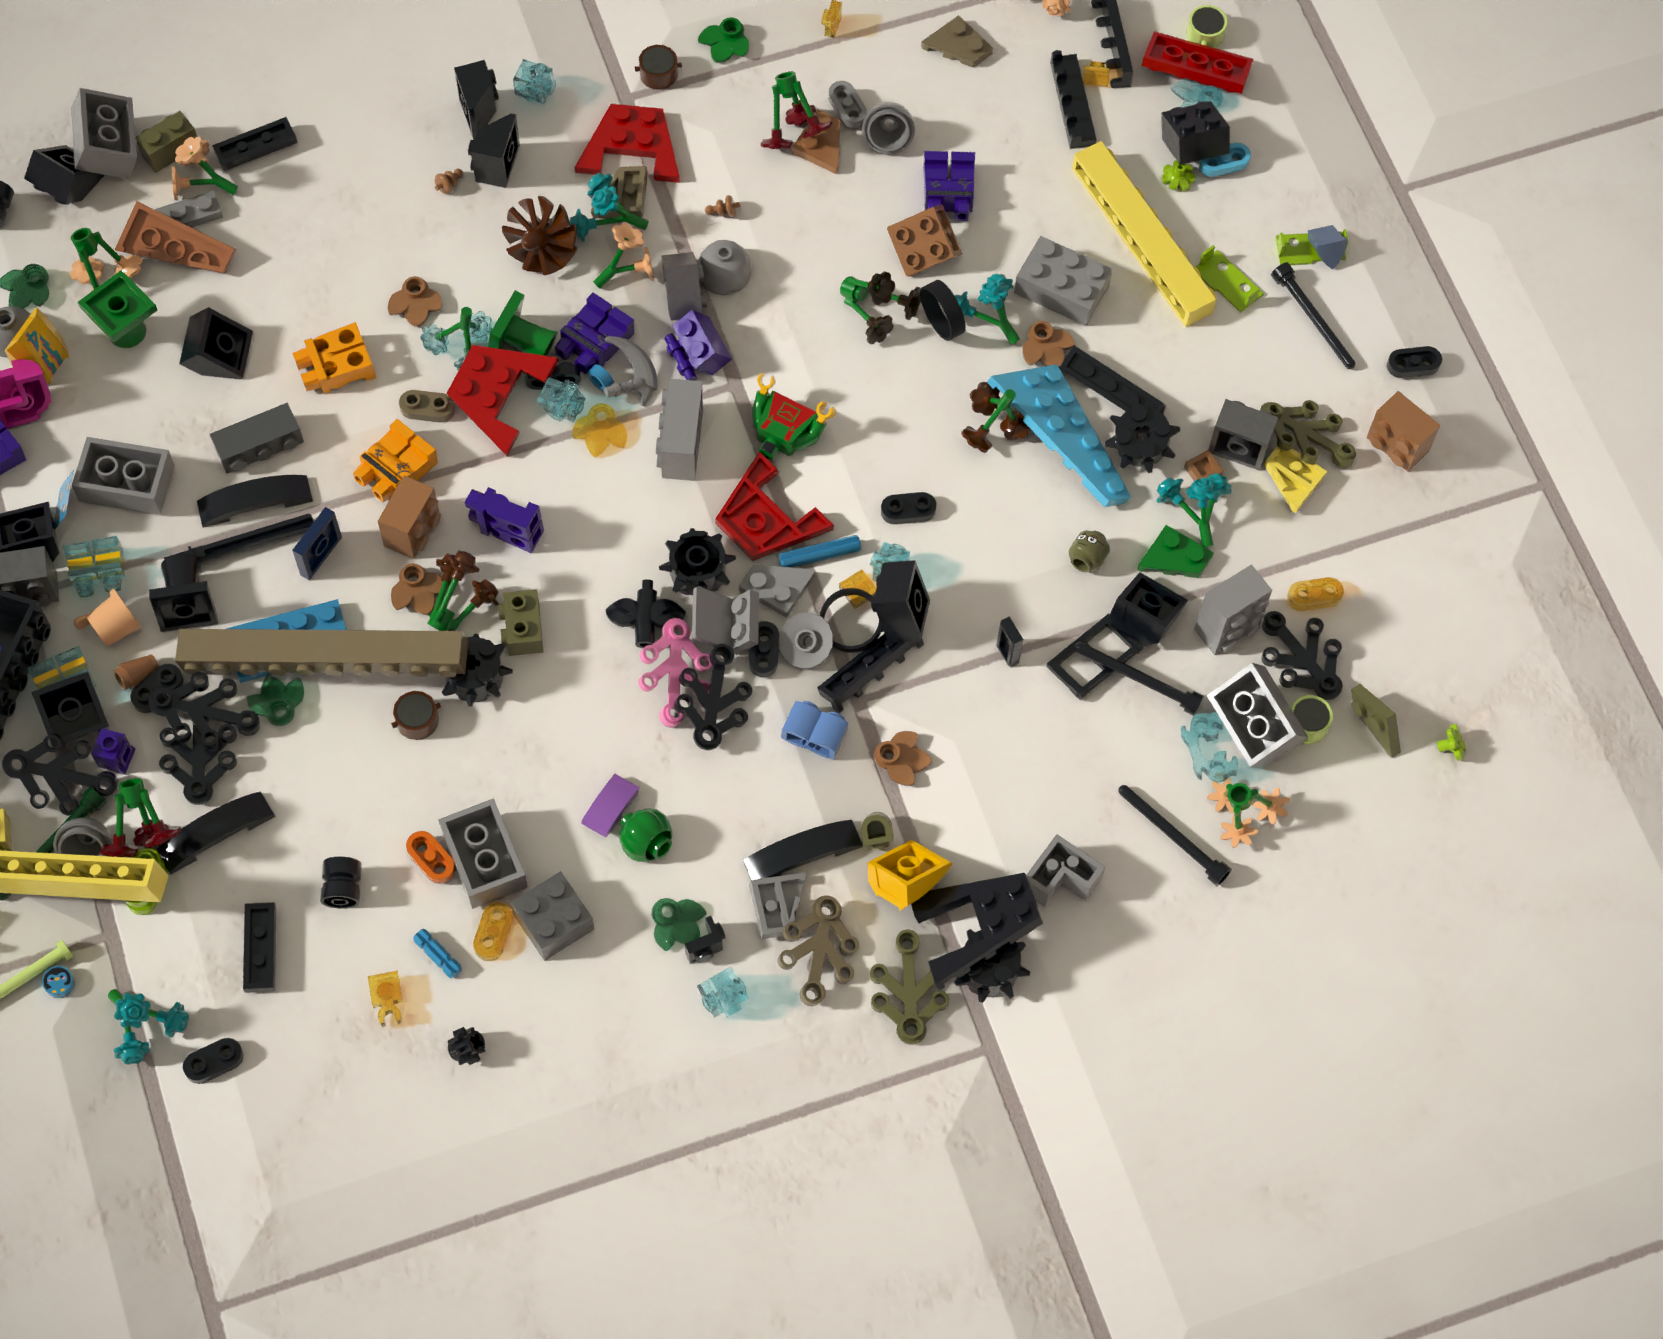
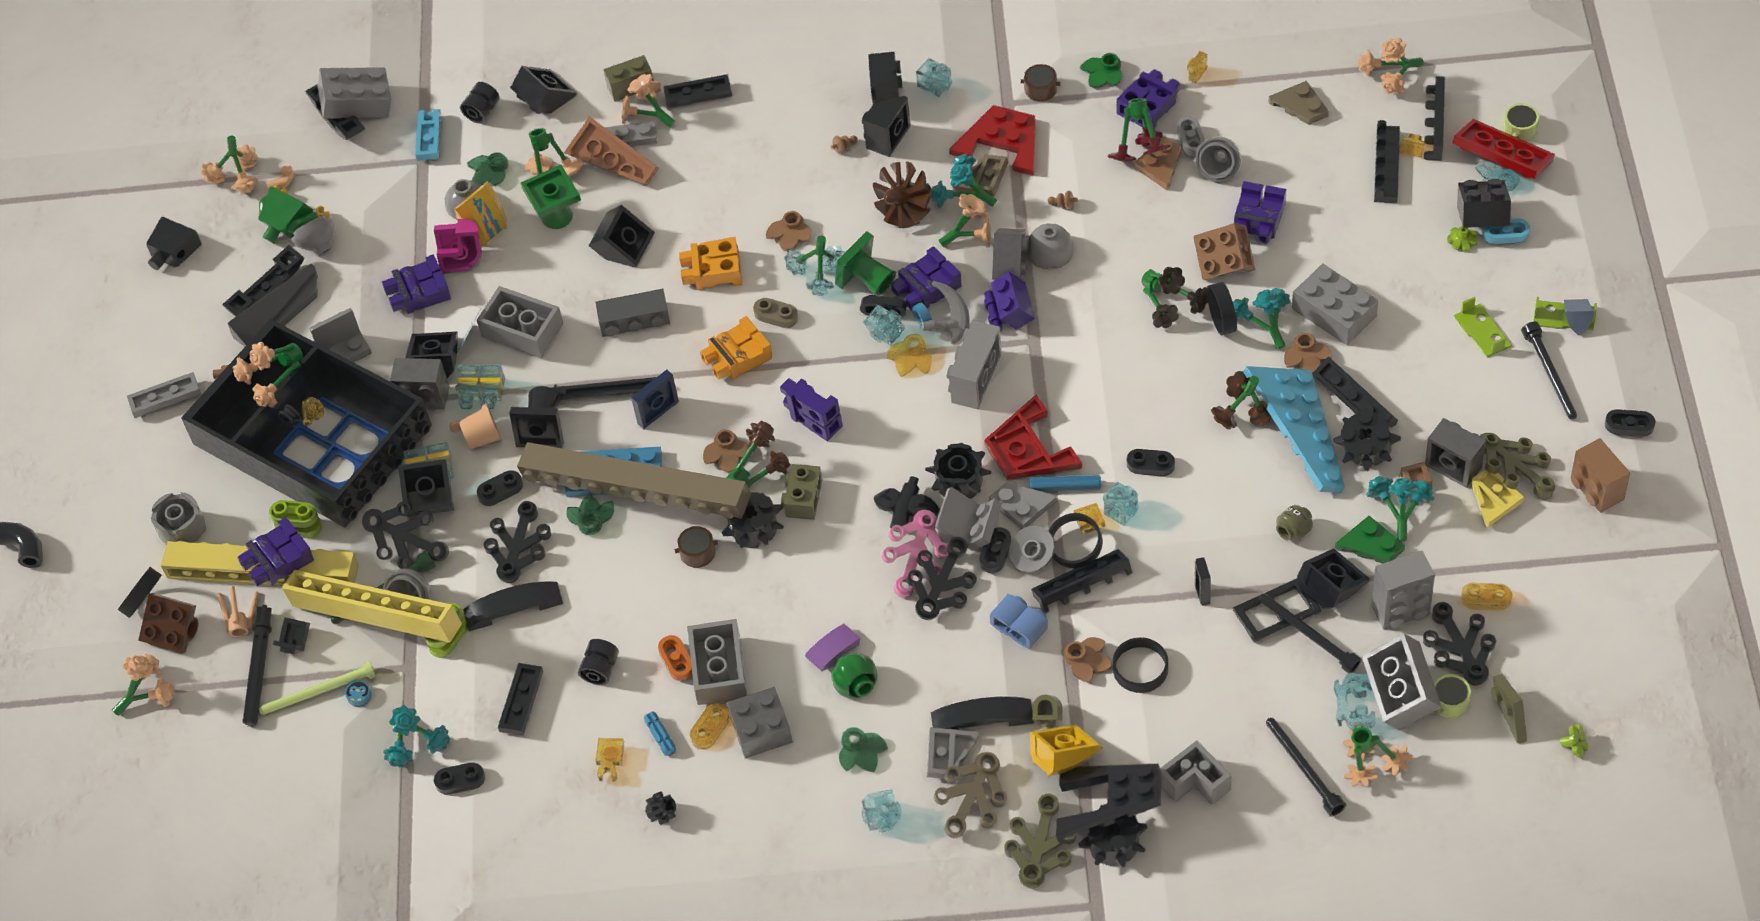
camera: 25 degrees right, 10 degrees down
light grey brick [71,88,137,179] -> none
dark purple window [91,728,136,775] -> none
plant [100,778,181,857] -> none
medium nougat cone [113,654,159,690] -> none
black plant [148,672,260,749] -> none
black slope [197,475,313,527] -> none
medium nougat brick [378,475,441,559] -> none
red wing [447,345,559,456] -> none
black bracket [685,916,726,964] -> none
torso [752,373,836,460] -> none
black brick [871,560,930,643] -> none
light yellow brick [1072,141,1216,327] -> none
none -> black tyre [1113,637,1168,693]
none -> dark purple hips [1116,69,1180,129]

